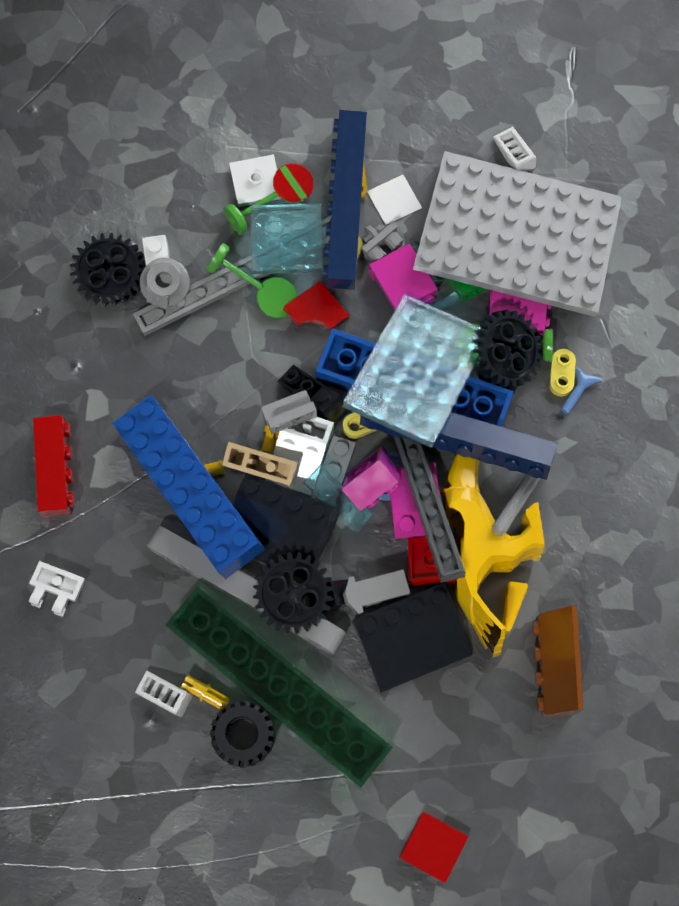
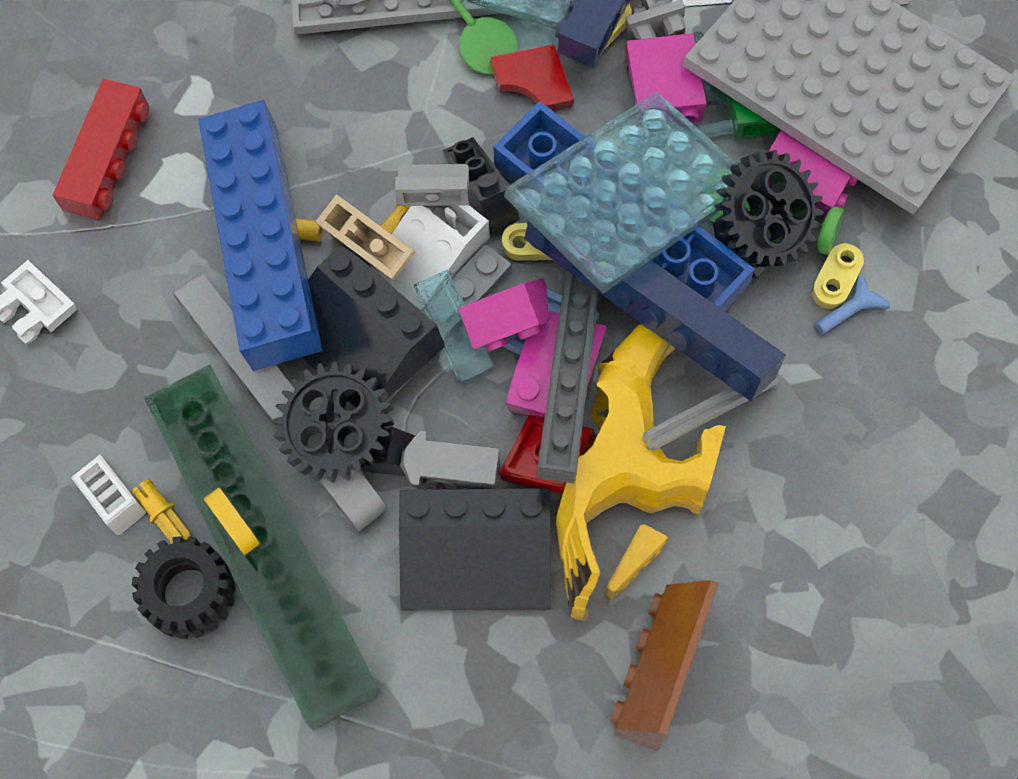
camera: 25 degrees right, 5 degrees down
none -> yellow beam [203,487,260,556]

